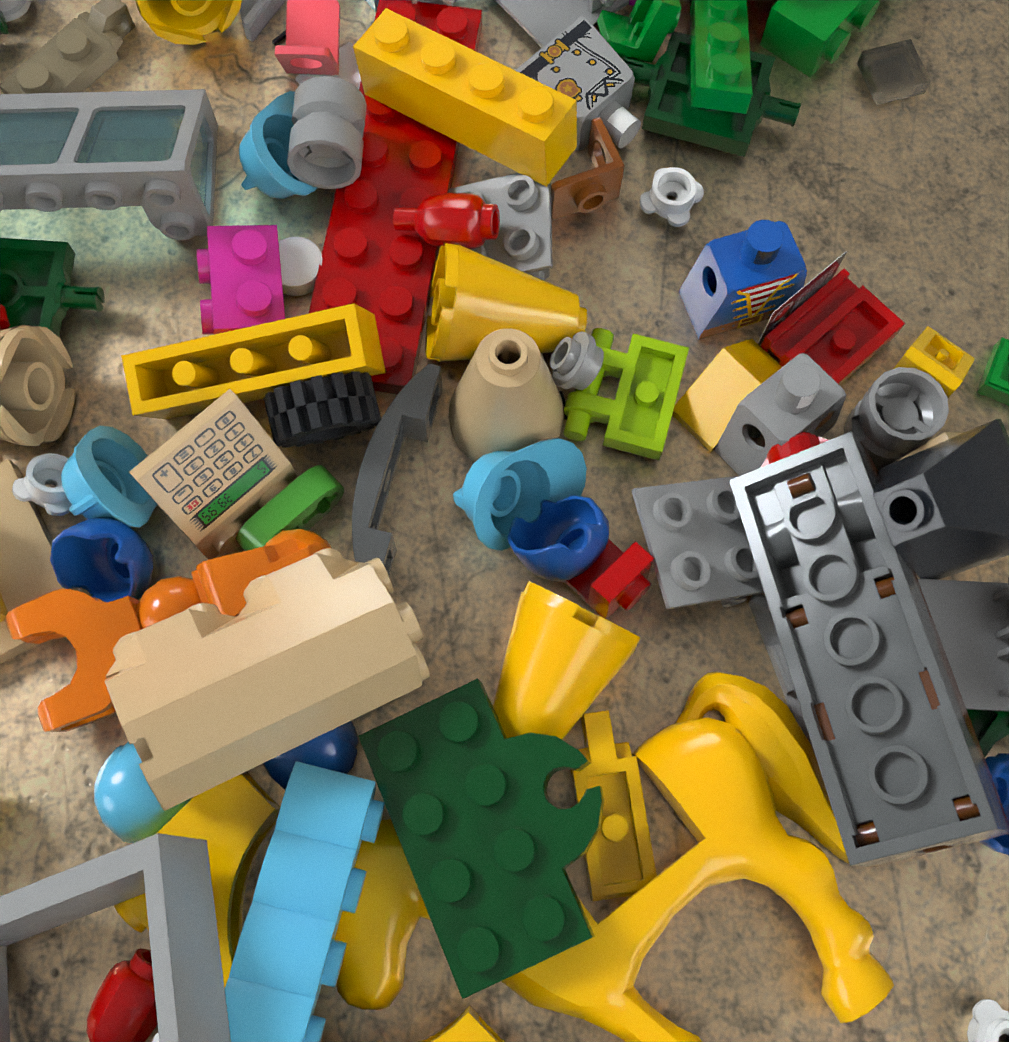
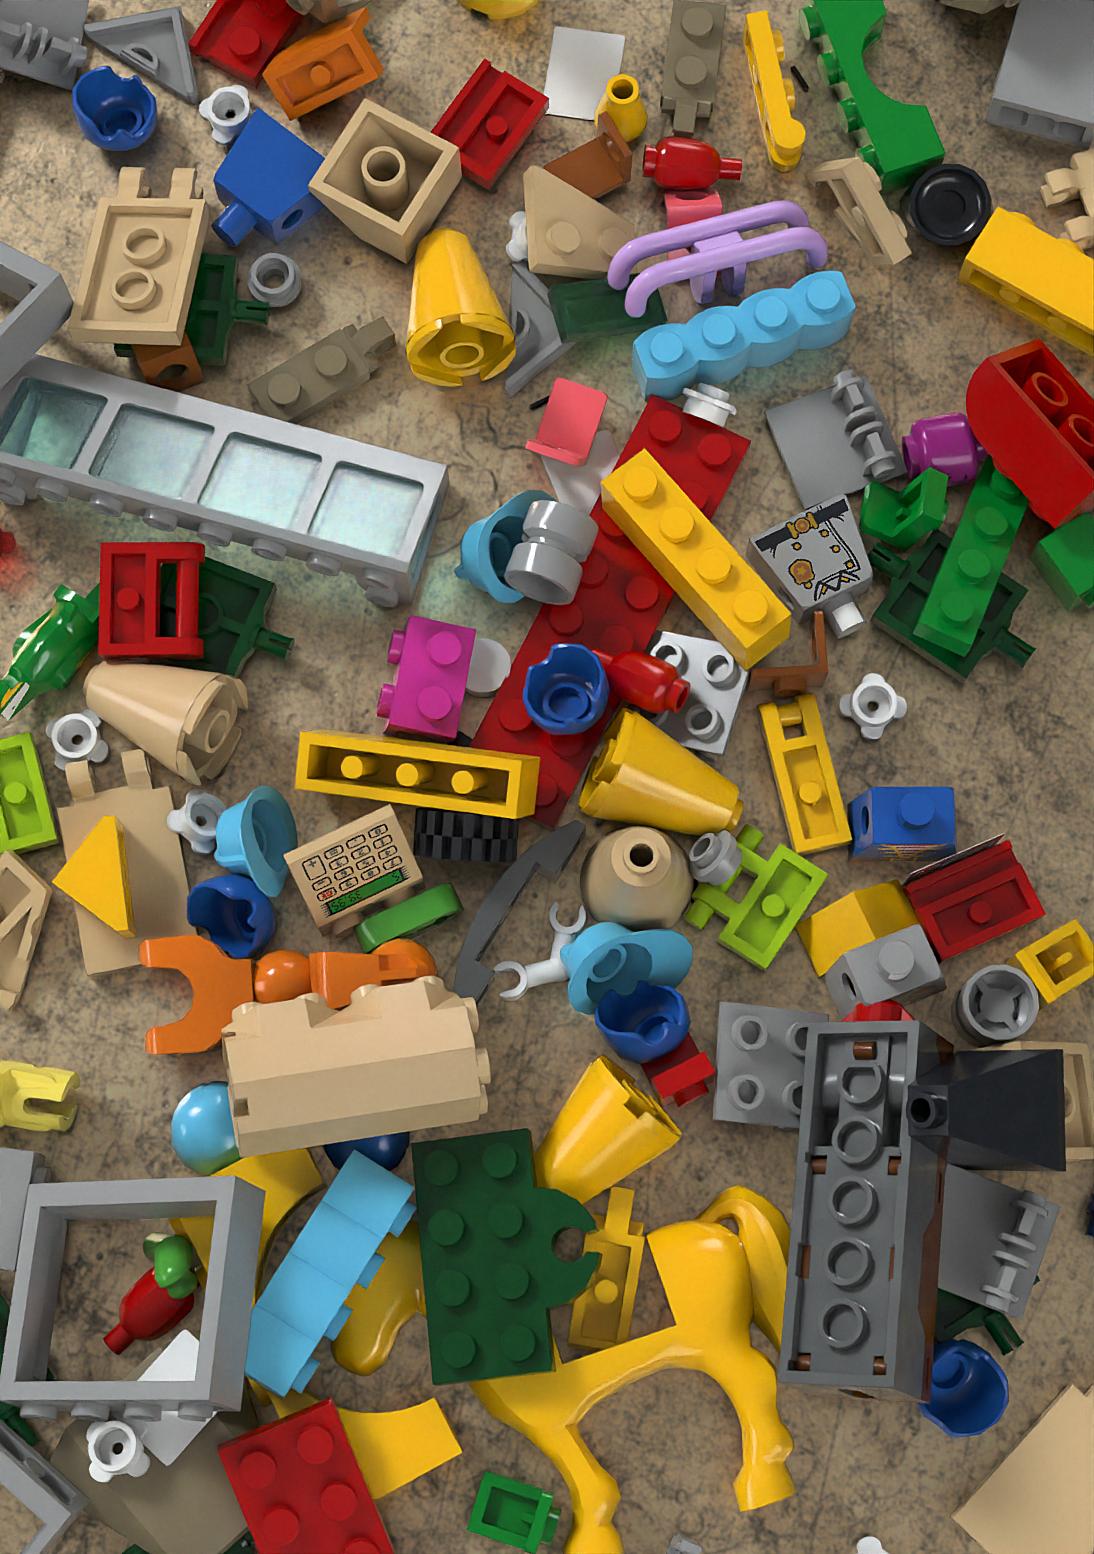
camera: 20 degrees right, 5 degrees up
none -> bright green arm [143,1232,198,1299]
none -> white arm [493,901,586,1001]
none -> blue hair [522,643,610,735]
none -> yellow plate [756,692,852,856]

